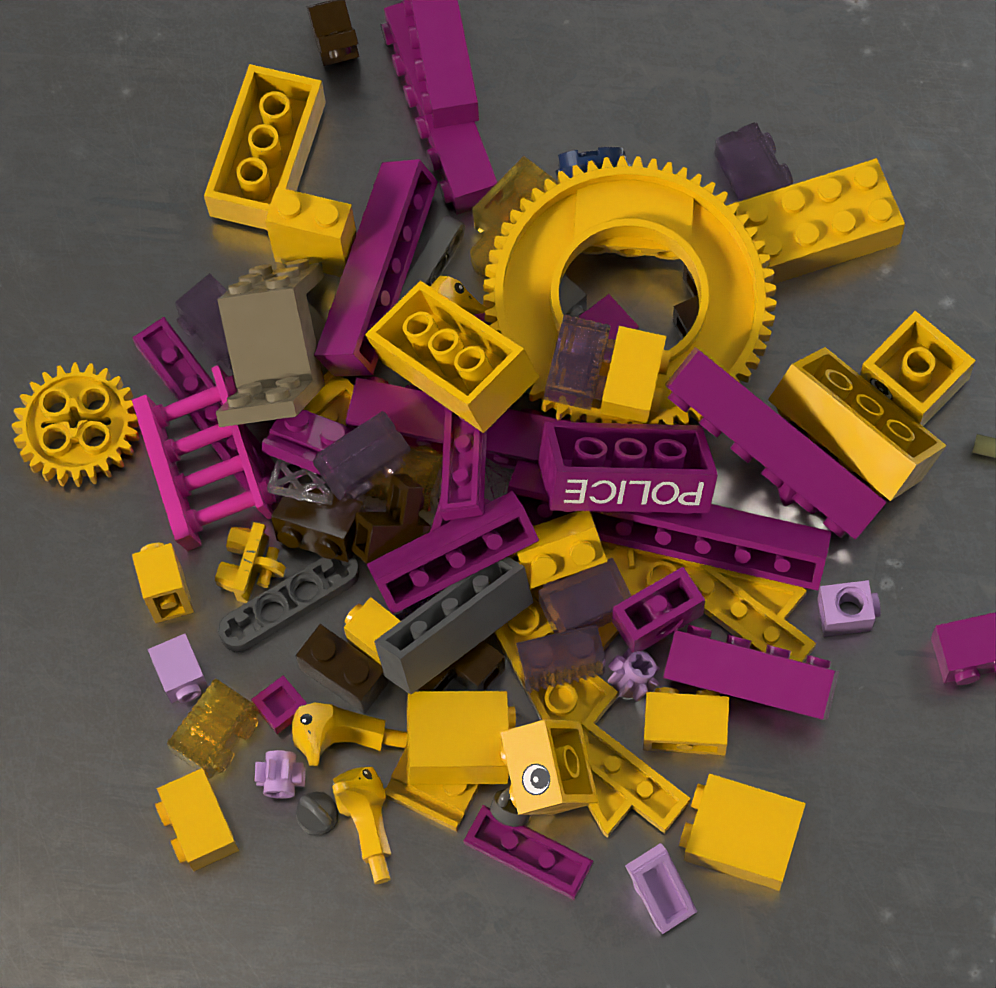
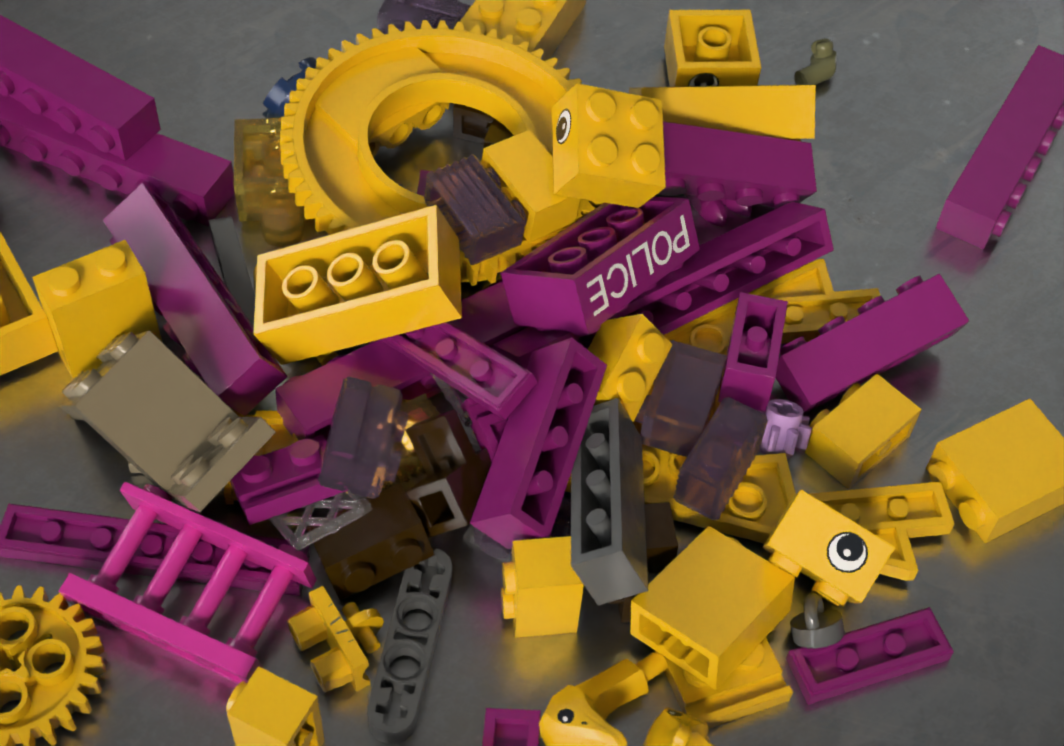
camera: 55 degrees left, 15 degrees down
clear purple brick [175,273,232,369] -> none
dark brown brick [295,624,389,715] -> none
lavender tile [625,843,697,934] -> none
lavender brick [817,580,881,637] -> none
none -> yellow brick [552,83,666,208]

